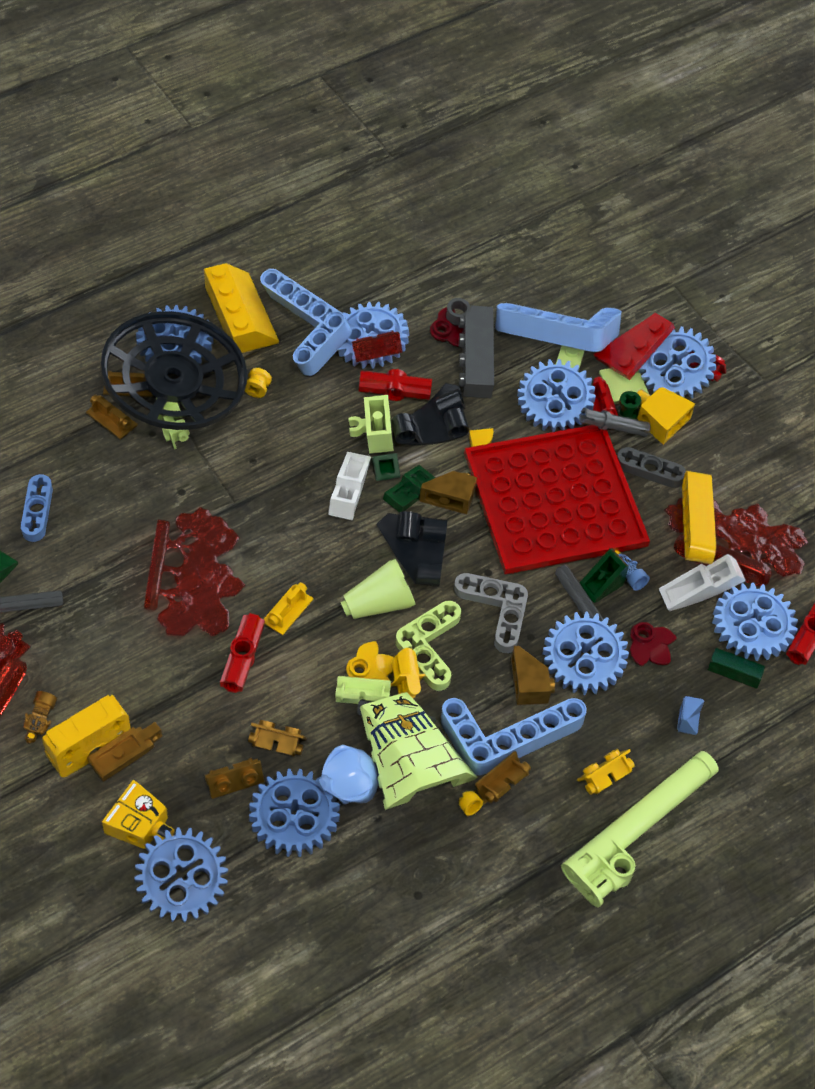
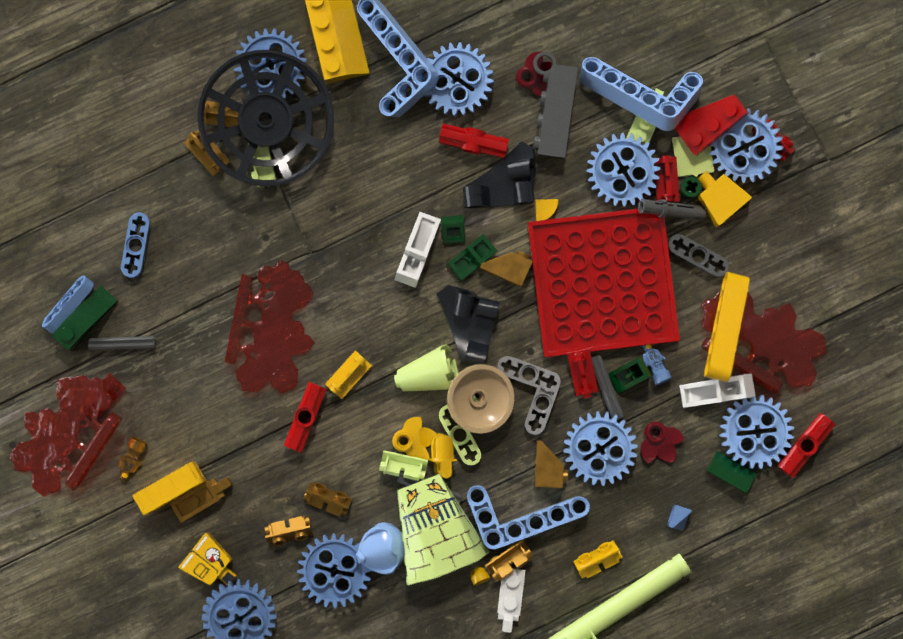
camera: 15 degrees right, 30 degrees up
yellow wheel [245,368,272,398] -> none
yellowish green brick [349,395,394,454] -> none
clear red hinge [352,330,403,362] -> none
none -> tan dish [447,364,514,433]
none -> white hinge [497,568,525,632]
none -> red hinge [567,348,598,398]

